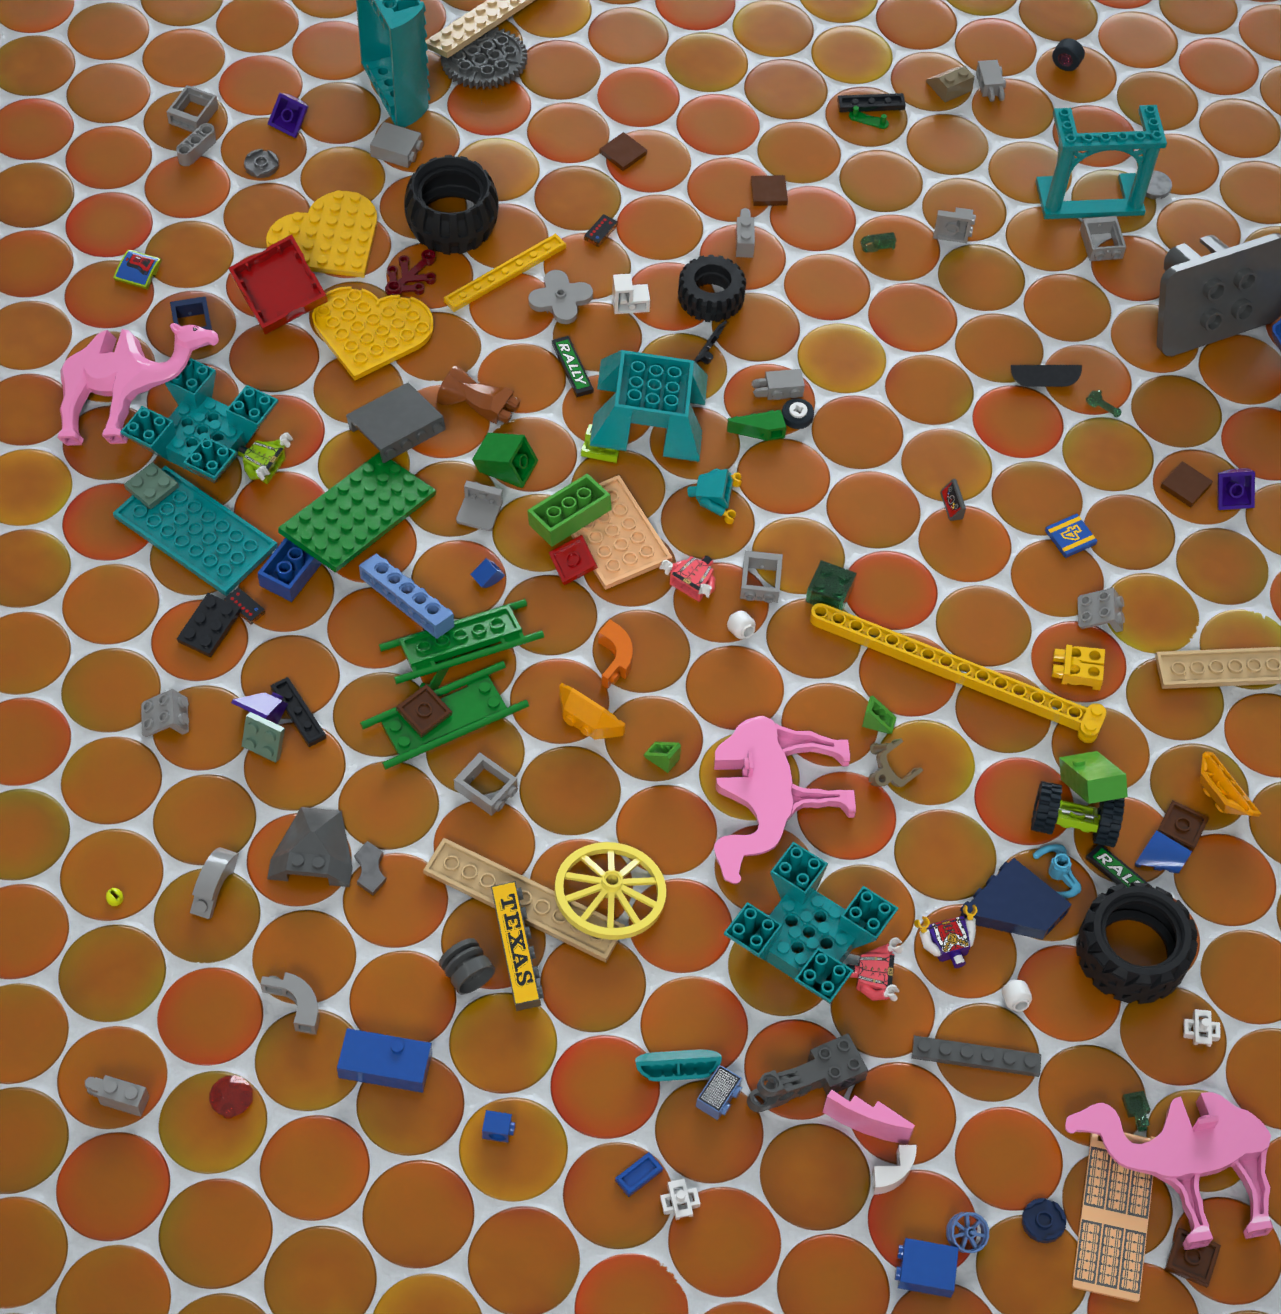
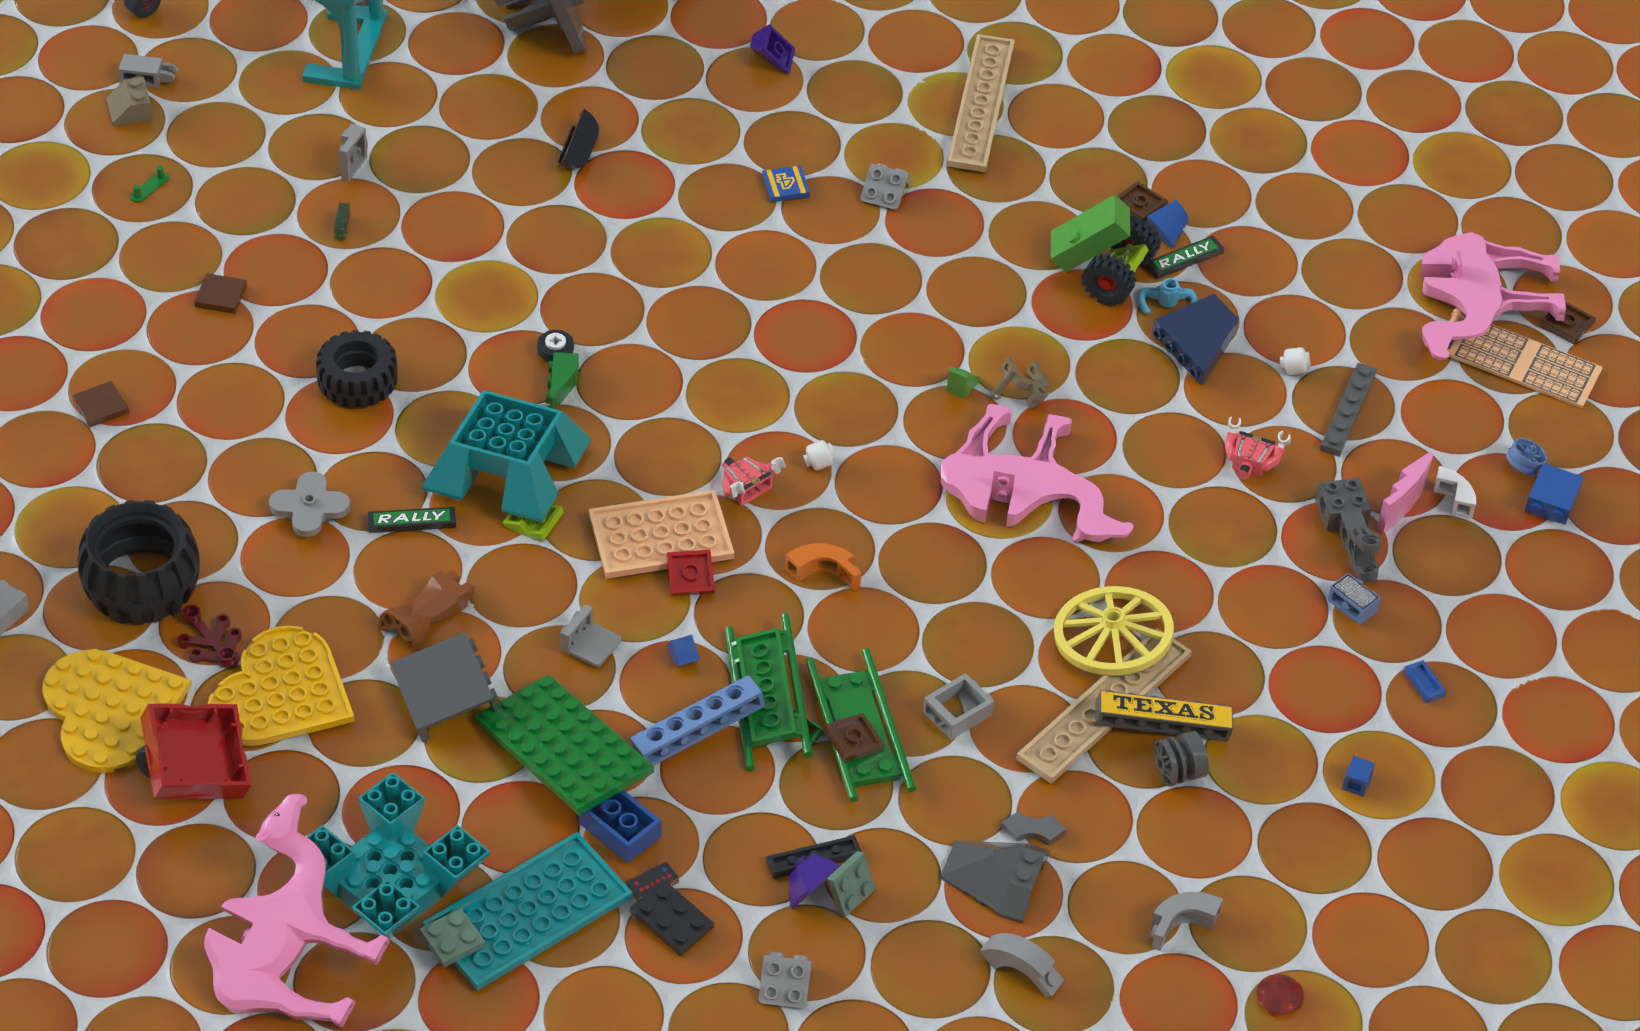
camera: 75 degrees left, 10 degrees down
slope [113,250,161,290] -> none
dark blue window [170,296,212,330] -> none
lime torso [238,432,293,484] -> none
blue brick [337,1028,432,1093] -> none
yellow tile [443,233,566,312] -> none
green slope [472,433,538,488] -> none
bright green brick [527,473,612,547] -> none
light orange wedge [559,683,625,740] -> none
black tile [584,214,618,247] -> none
white brick [612,274,650,314] -> none
teal brick [635,1049,722,1081] -> none
bright green slope [644,741,681,773] -> none
white piece [660,1179,700,1220] -> none
teal torso [687,468,742,524] -> none
black piece [694,320,729,364] -> none
teal slope [723,842,899,1004] -> none
light grey hinge [736,208,755,258] -> none
light grey window [740,550,783,603] -> none
light grey hinge [751,369,805,400] -> none
clear green brick [805,560,857,611] -> none
yellow piece [810,603,1106,743] -> none
black plate [837,93,906,112] -> none
torso [914,905,977,968] -> none
slope [940,479,966,521] -> none
dark blue tile [1022,1198,1067,1243] -> none
yellow hips [1052,644,1105,691] -> none
black tyre [1076,882,1198,1004] -> none
light grey window [1080,216,1126,261] -> none
clear green piece [1086,390,1122,417] -> none
clear green plate [1122,1091,1151,1132] -> none
reddish brown tile [1161,461,1213,507] -> none
white piece [1183,1009,1220,1047] -> none
light orange wedge [1200,751,1261,817] -> none

